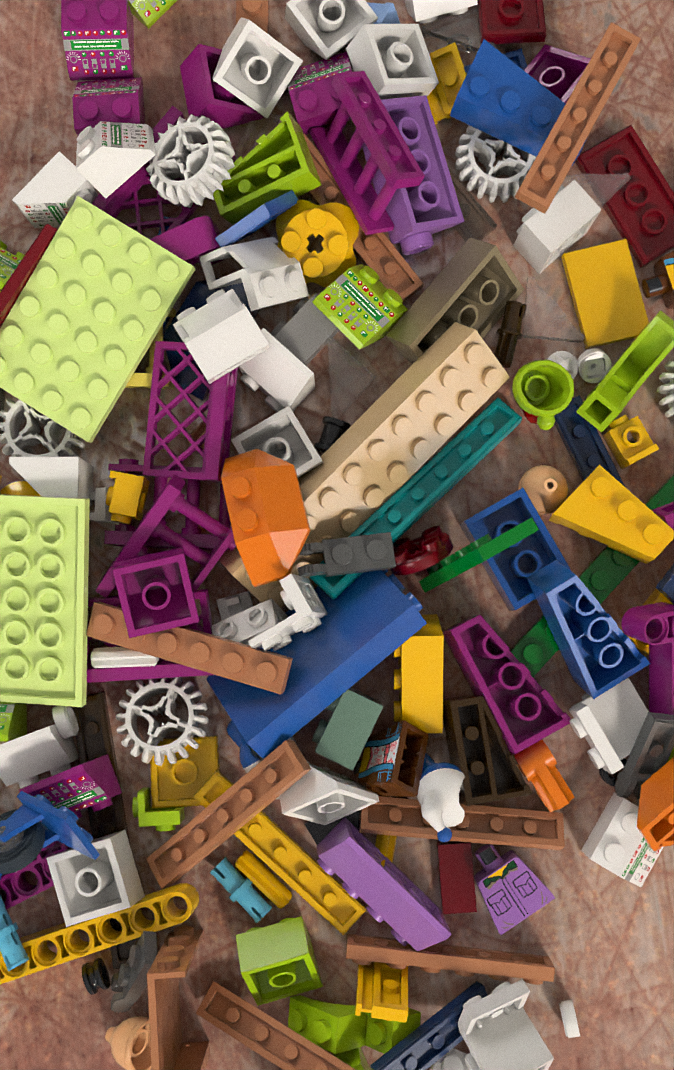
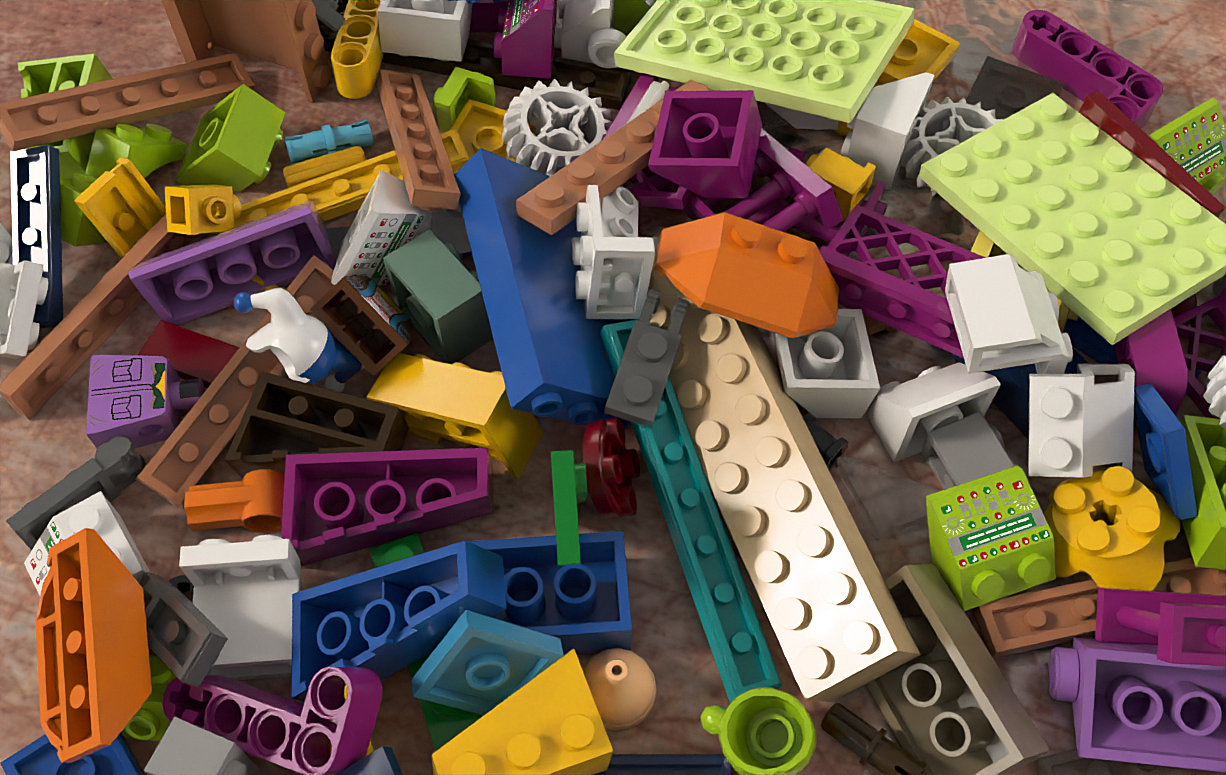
camera: 115 degrees right, 25 degrees down
none -> dark grey hinge [6,435,146,550]
none -> yellow brick [165,185,241,235]
none -> dark azure plate [411,610,564,715]

